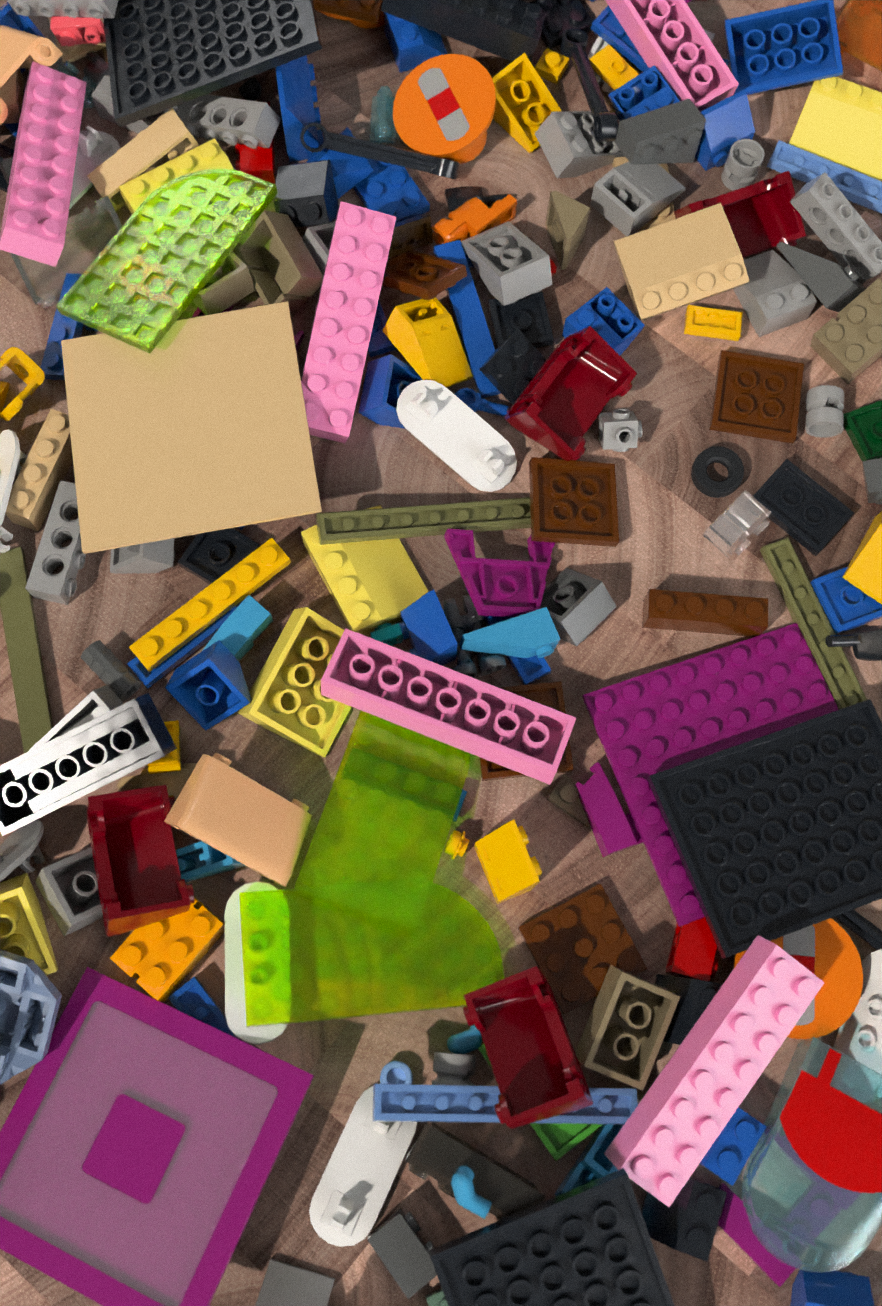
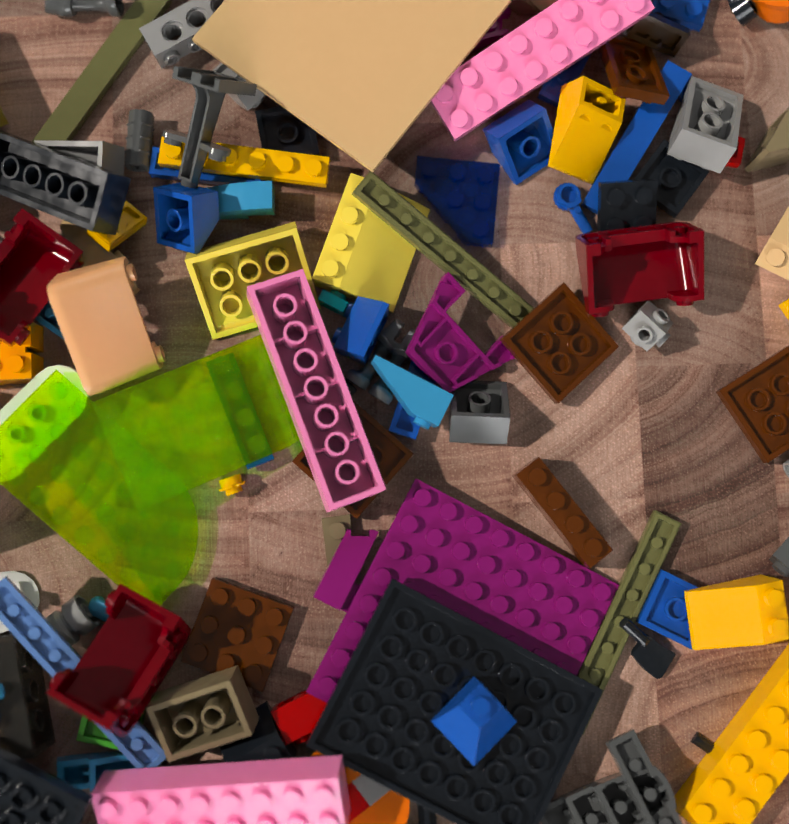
camera: 50 degrees right, 10 degrees up
light blue tile [380,1061,413,1084] -> none
white piece [396,380,517,492] -> none
orange plate [432,194,517,245] -> none
black piece [445,186,509,212] -> none
yellow slope [474,820,542,904] -> none
blue slope [562,287,645,356] -> none
black tyre [691,446,744,498] -> none
clear brick [703,490,771,558] -> none
black plate [749,459,854,556] -> none
none -> dark grey piece [162,66,257,188]
none -> clear blue plate [415,156,500,248]
none -> blue slope [431,677,517,766]

